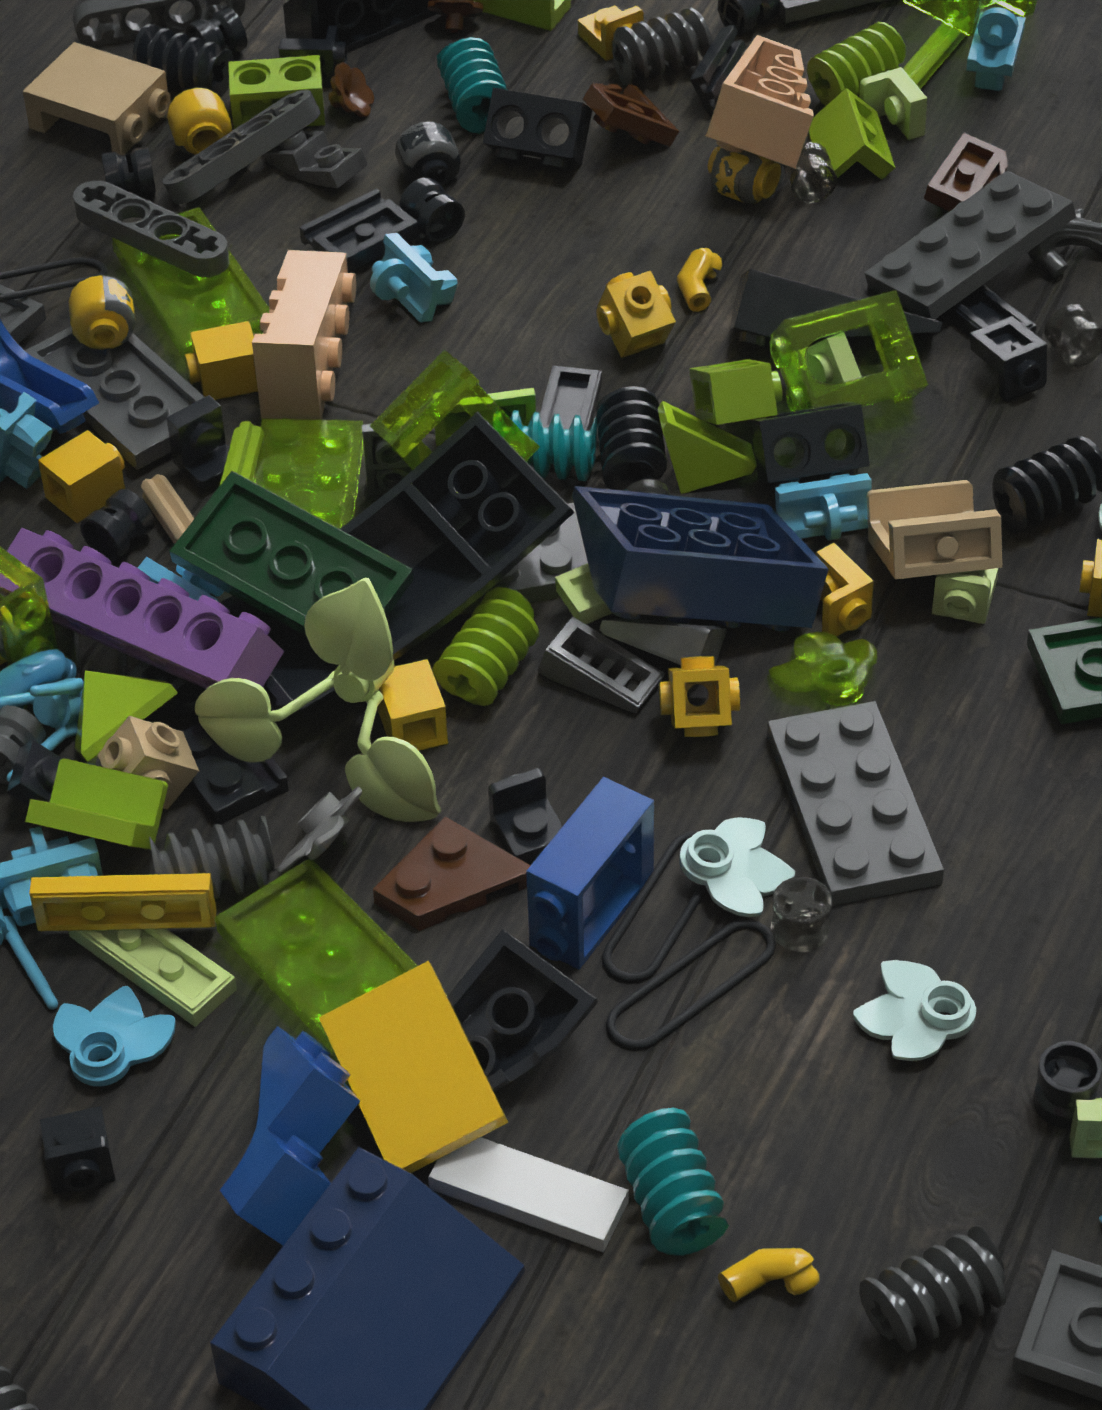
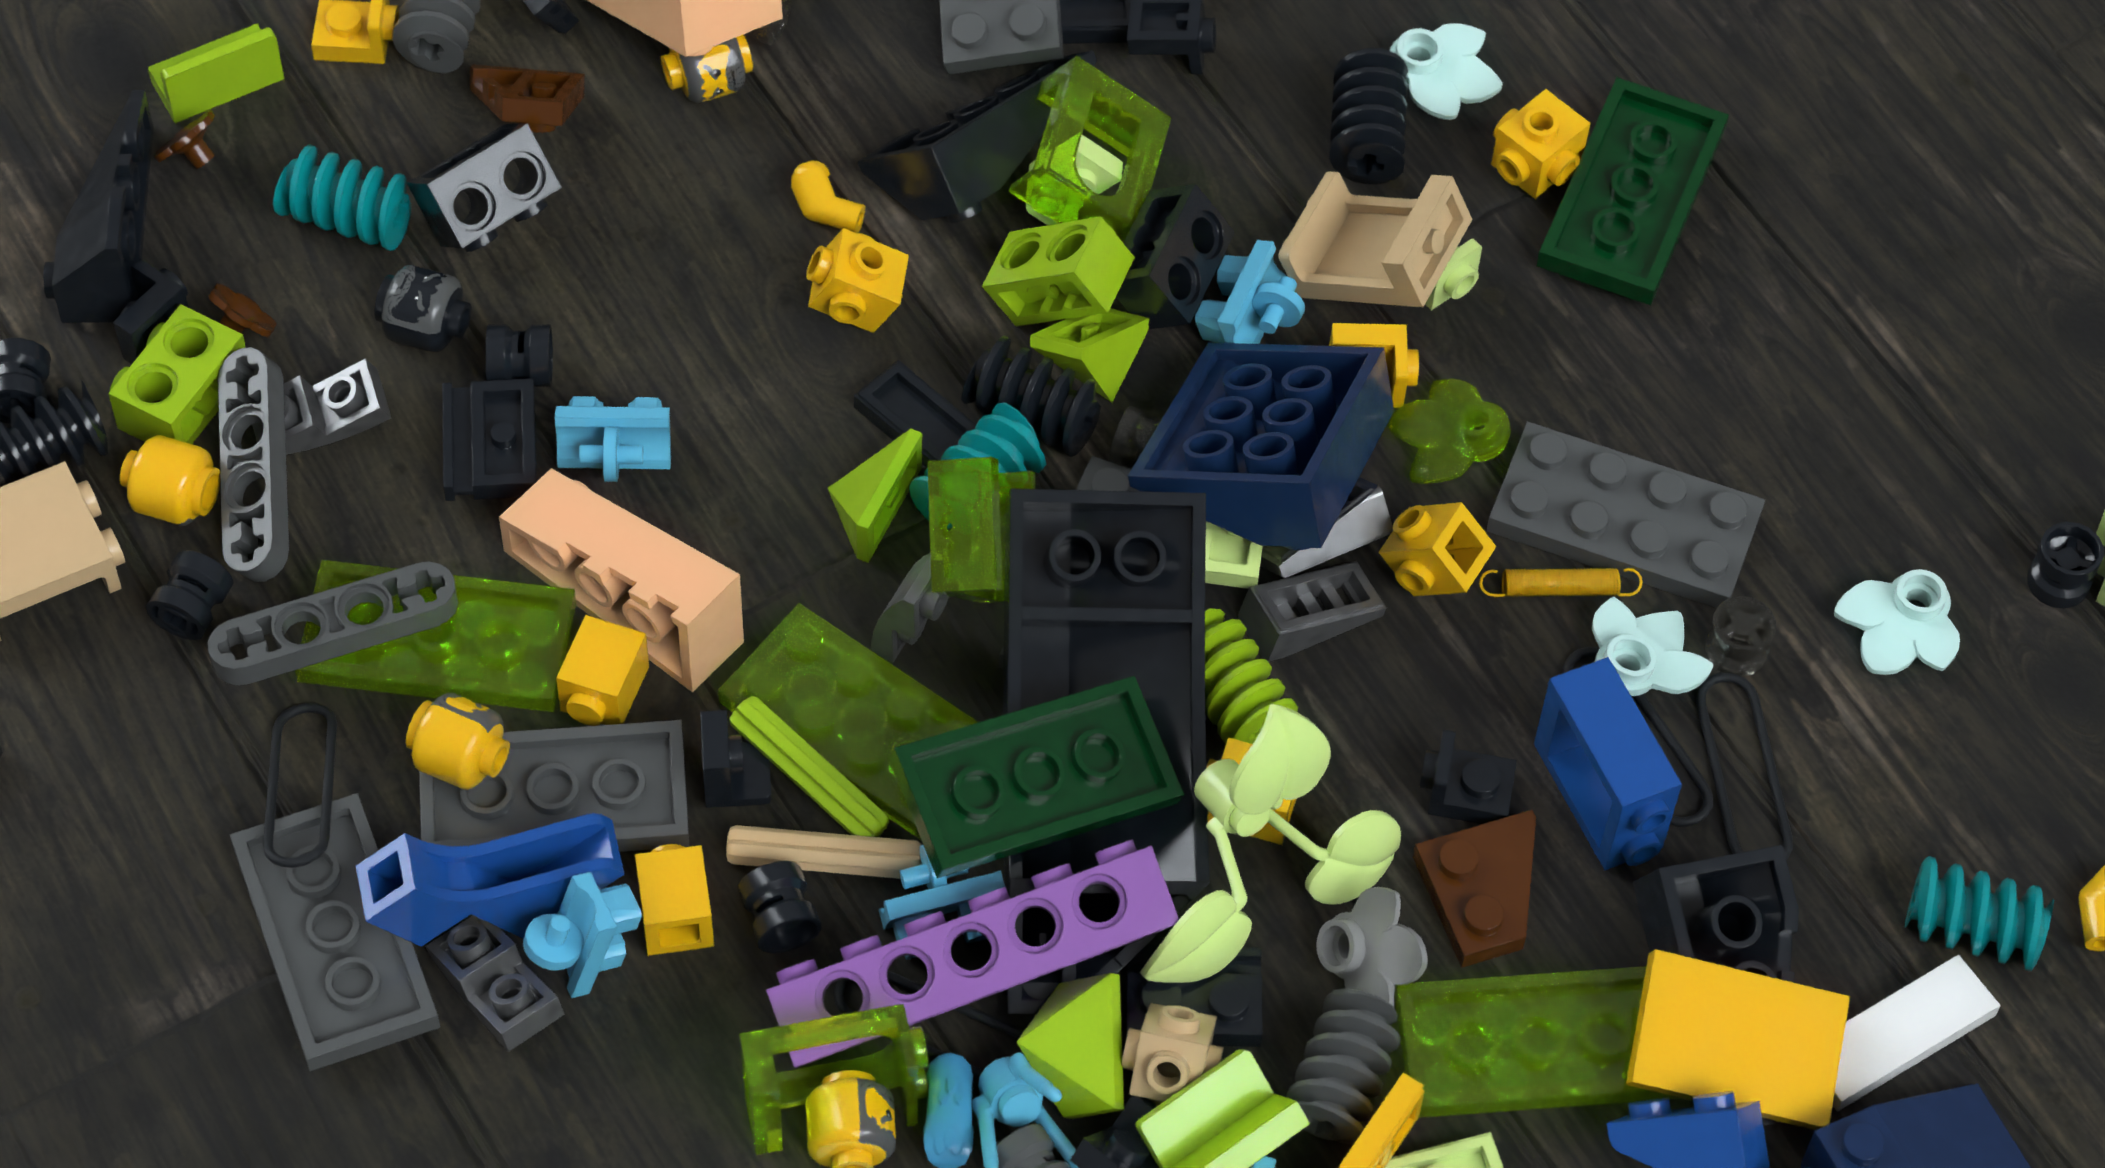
camera: 60 degrees left, 10 degrees up
none -> yellow piece [1479,568,1643,597]

